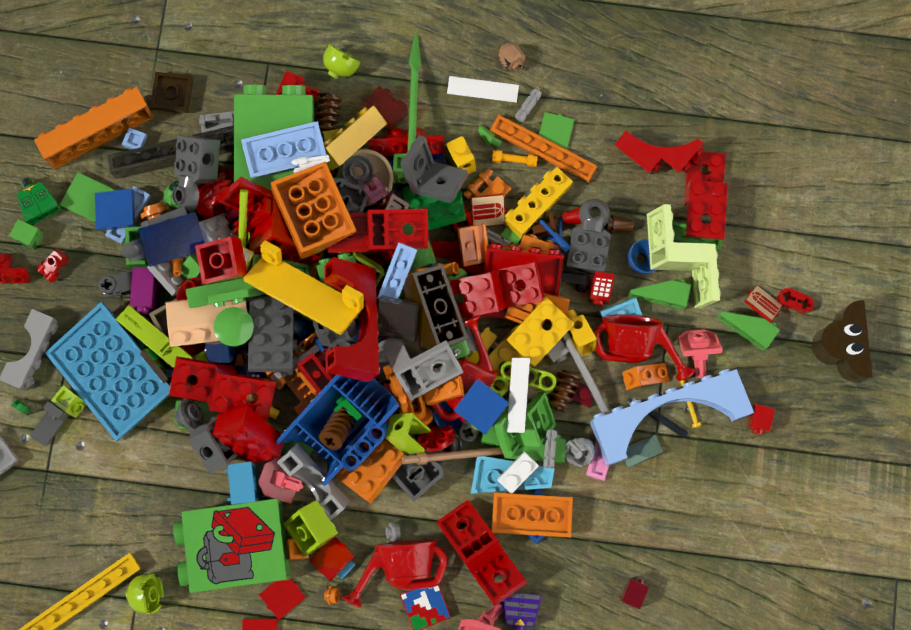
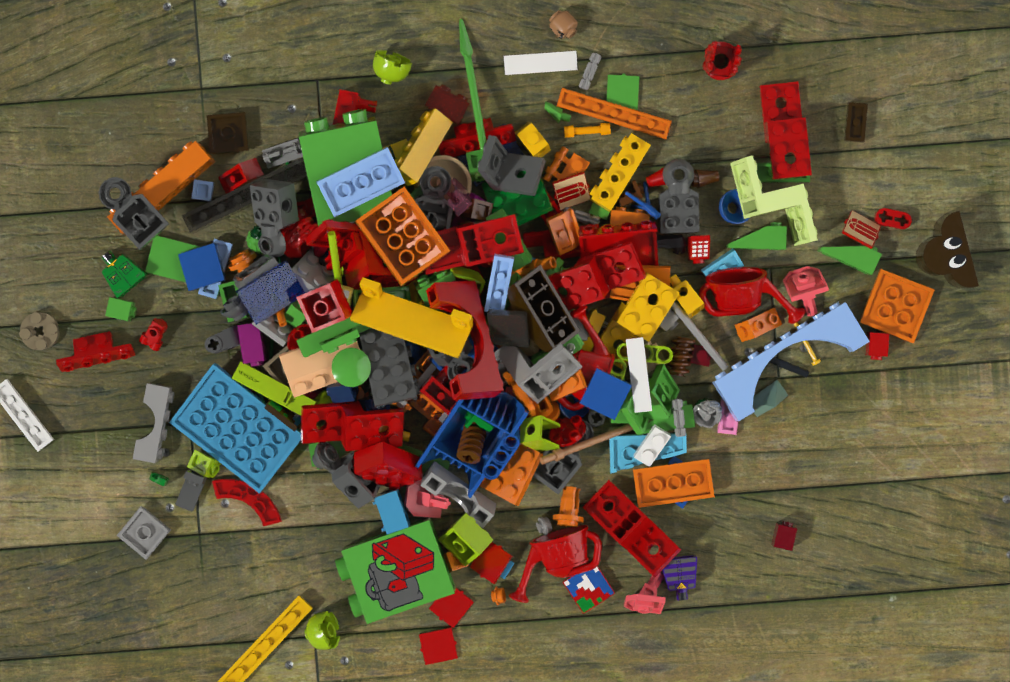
camera: 10 degrees left, 10 degrees up
white piece [291,155,330,173] -> none
reddish brown piece [315,93,342,132] -> none
red arch [614,130,704,174] -> none
none -> dark grey brick [99,177,170,250]
none -> red tile [212,478,282,527]
none -> red slope [218,158,264,195]
none -> orange piece [553,486,584,527]
none -> red piece [702,41,742,80]
none -> dark brown plate [844,102,868,143]
none -> orange plate [859,269,935,343]

